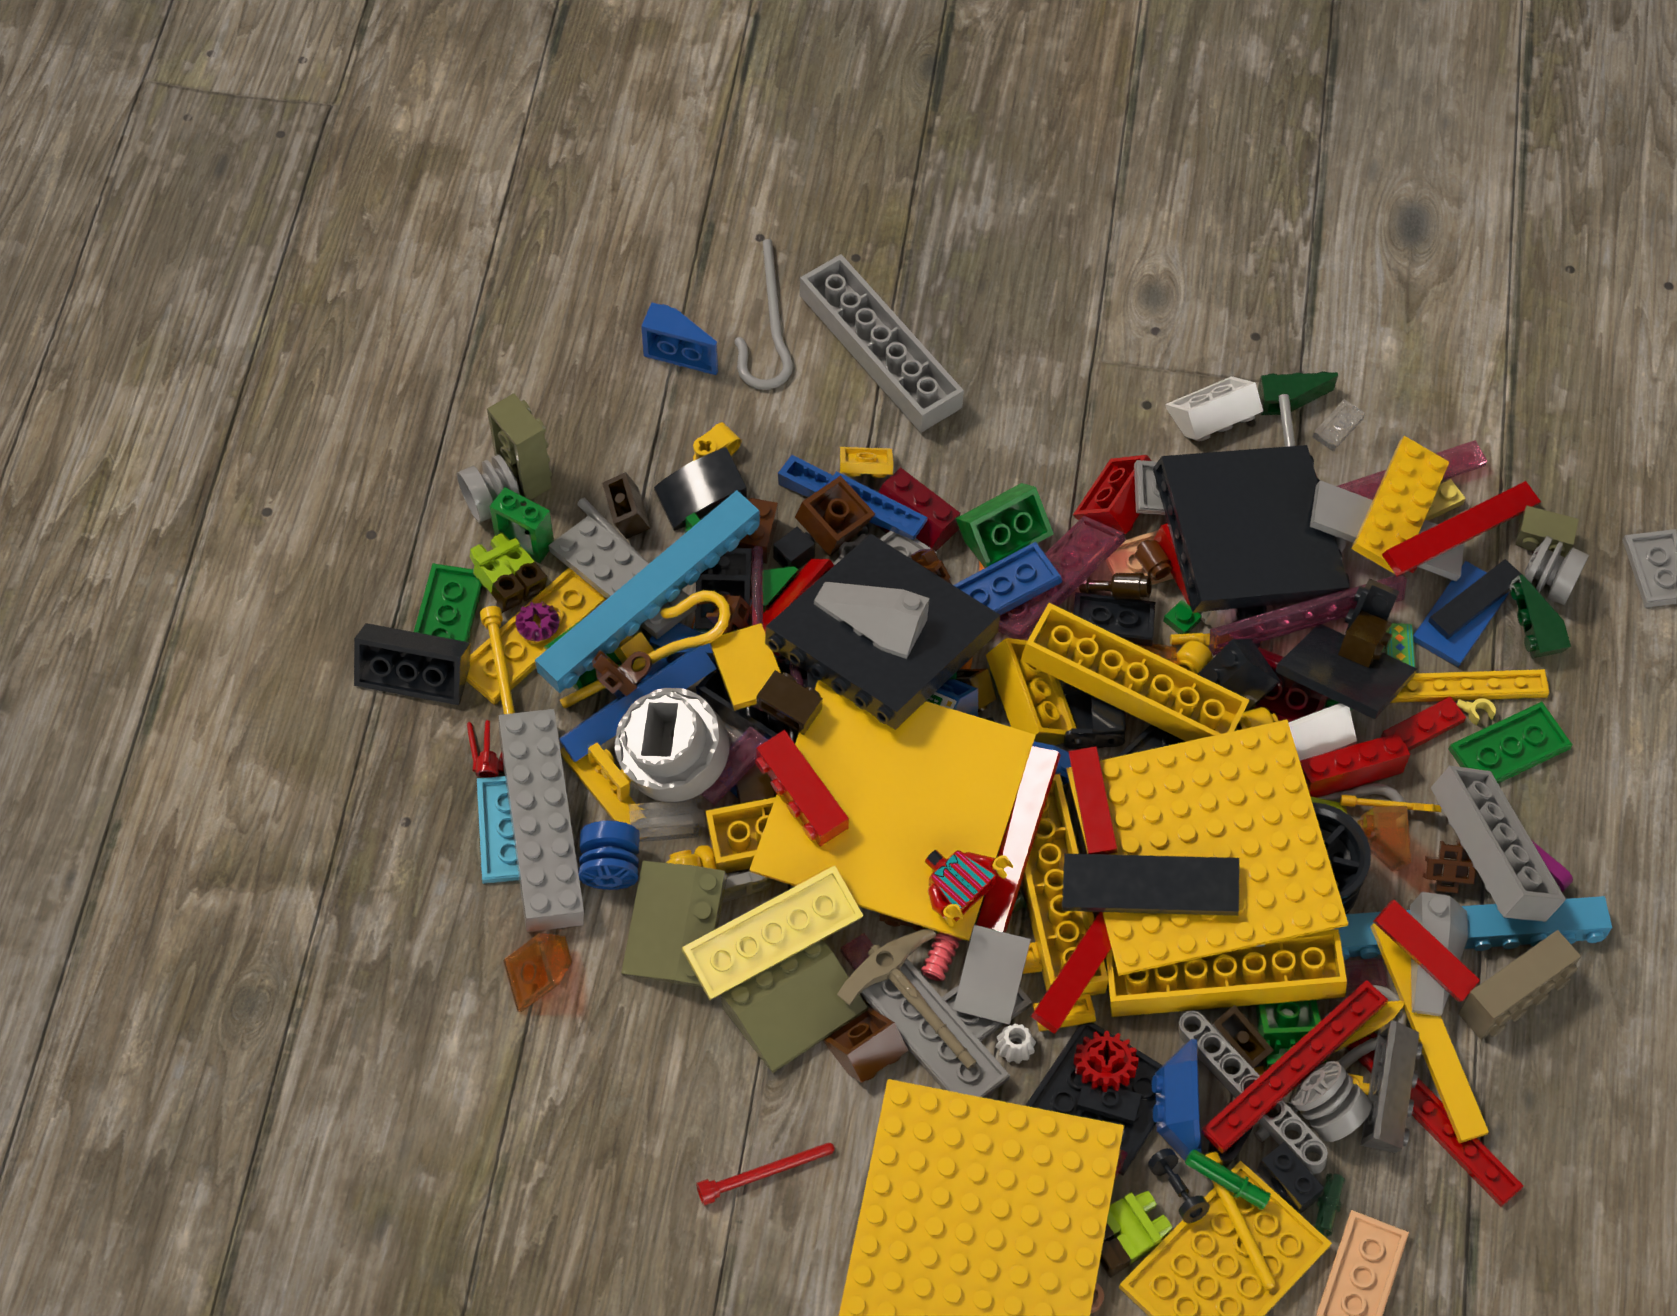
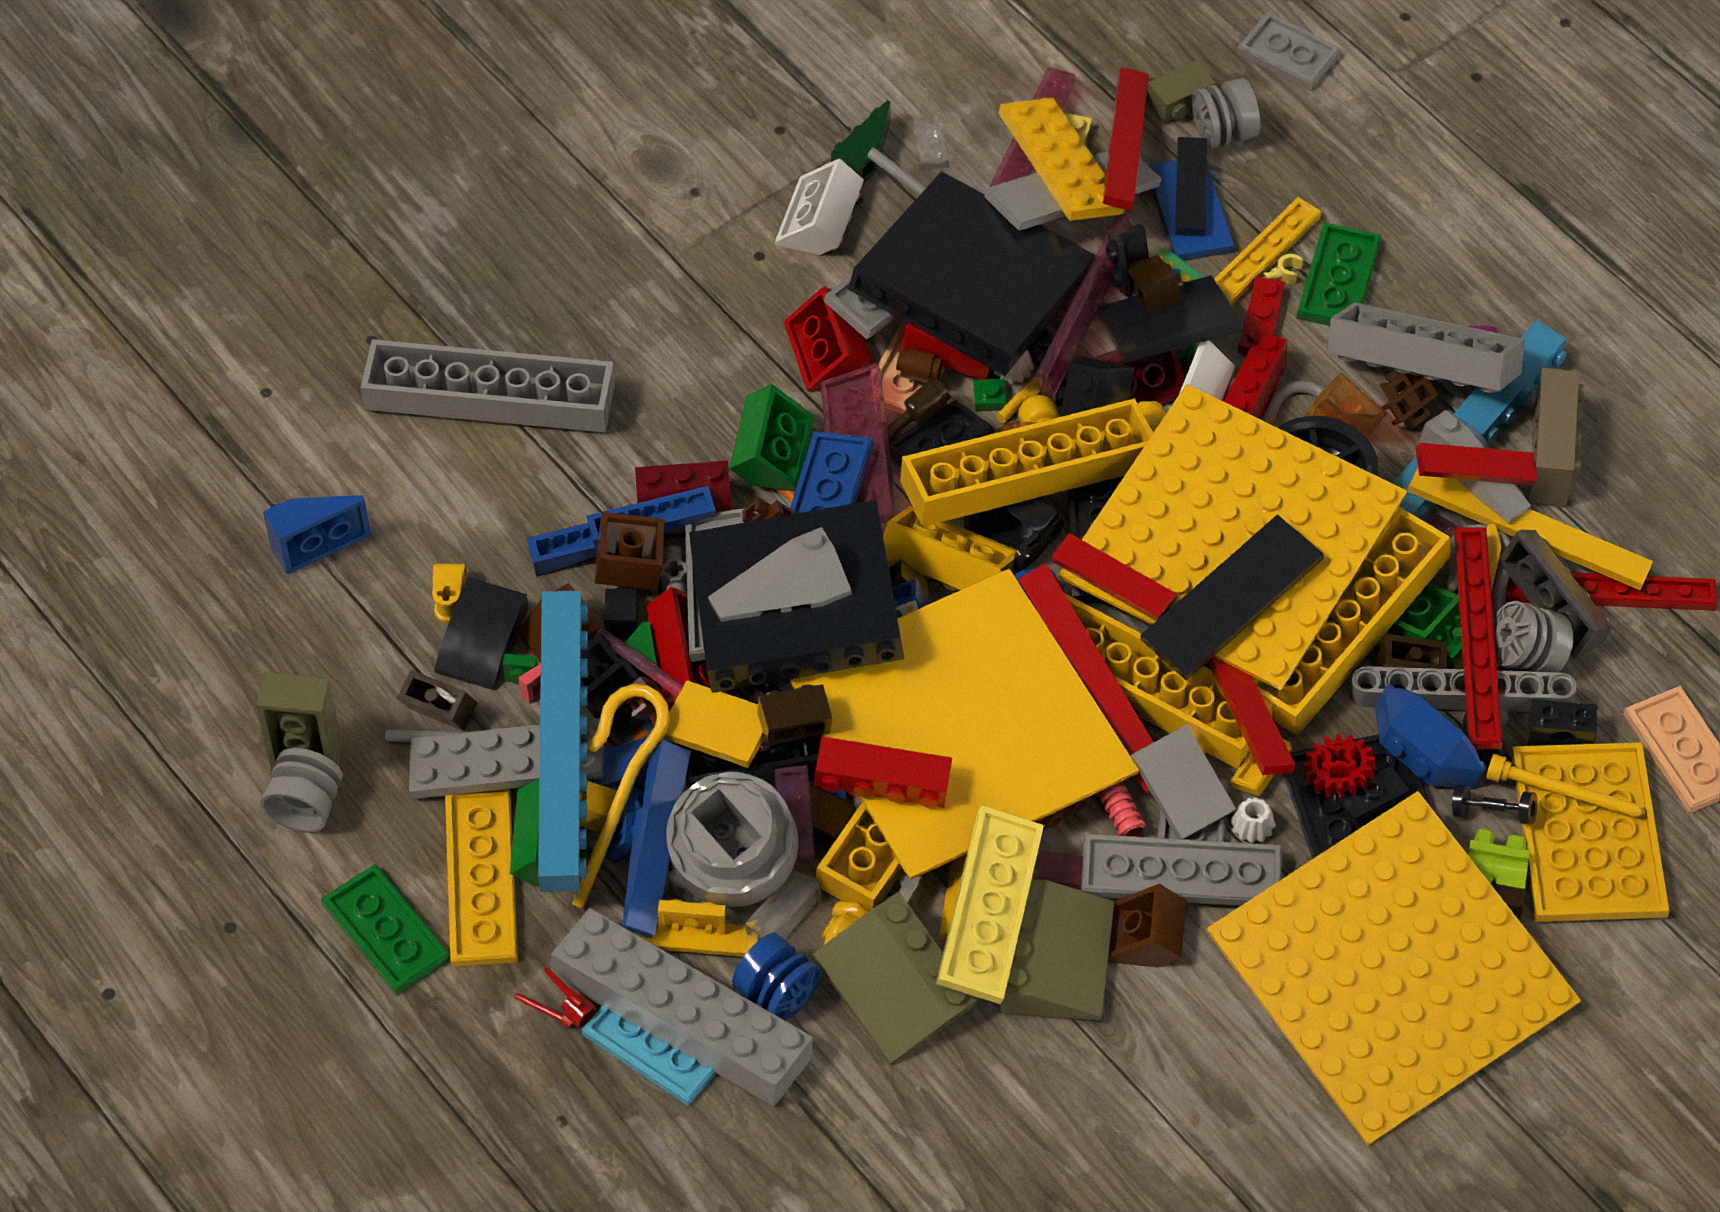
camera: 45 degrees left, 5 degrees down
black slope [354,623,471,706] -> none
hips [469,533,547,613] -> none
yellow piece [480,606,515,714] -> none
green window [490,487,554,564] -> none
clear orange slope [503,933,573,1012] -> none
magenta gear [516,601,559,641] -> none
reddish brown piece [592,650,652,696] -> none
red piece [696,1143,835,1206] -> none
light grey piece [734,239,793,390] -> none
dark tan piece [837,928,977,1070] -> none
yellow plate [840,447,893,478] -> none
torso [925,850,1014,927] -> none
green axle [1185,1150,1271,1210] -> none
clear green pin [1314,1173,1345,1236] -> none
yellow piece [1340,795,1442,812] -> none
dark green slope [1510,574,1571,659] -> none

